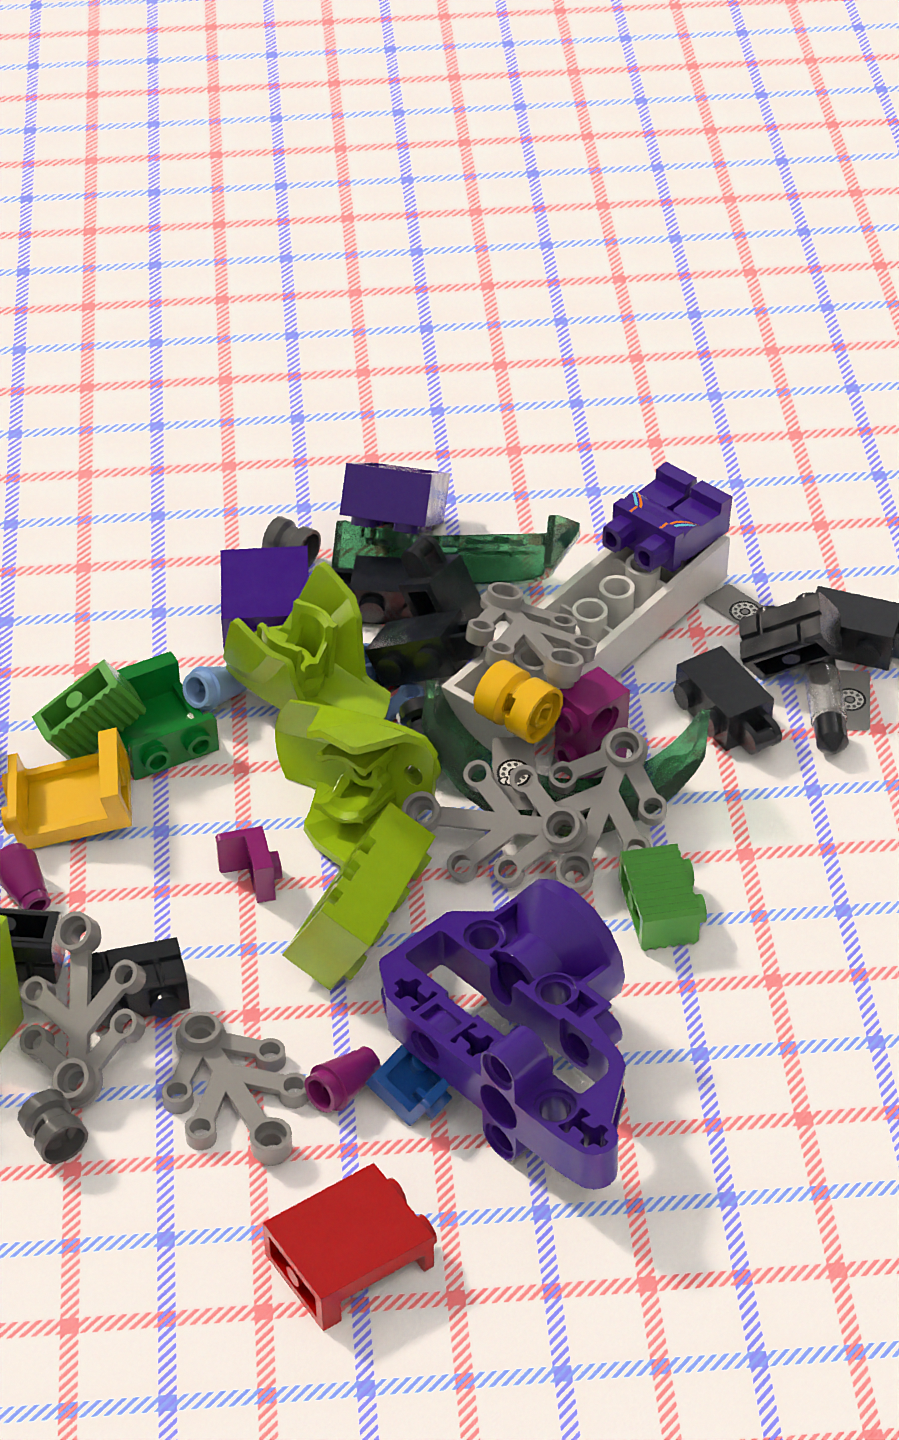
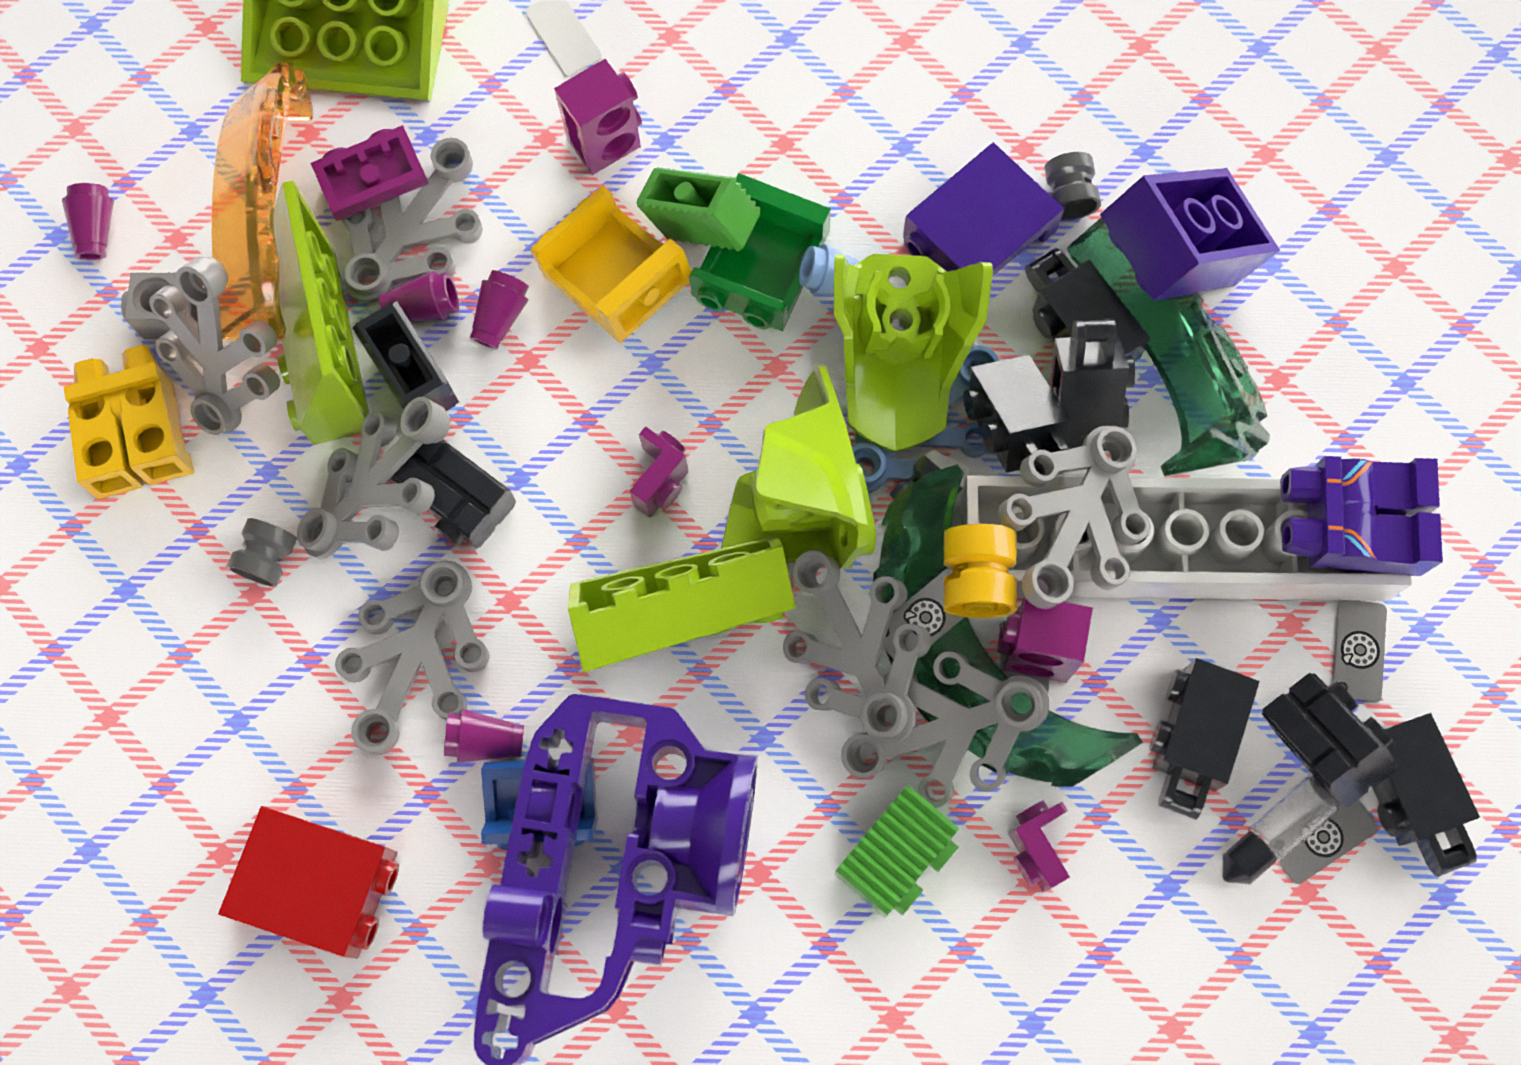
camera: 55 degrees right, 30 degrees up
none -> magenta bracket [1008,799,1070,893]

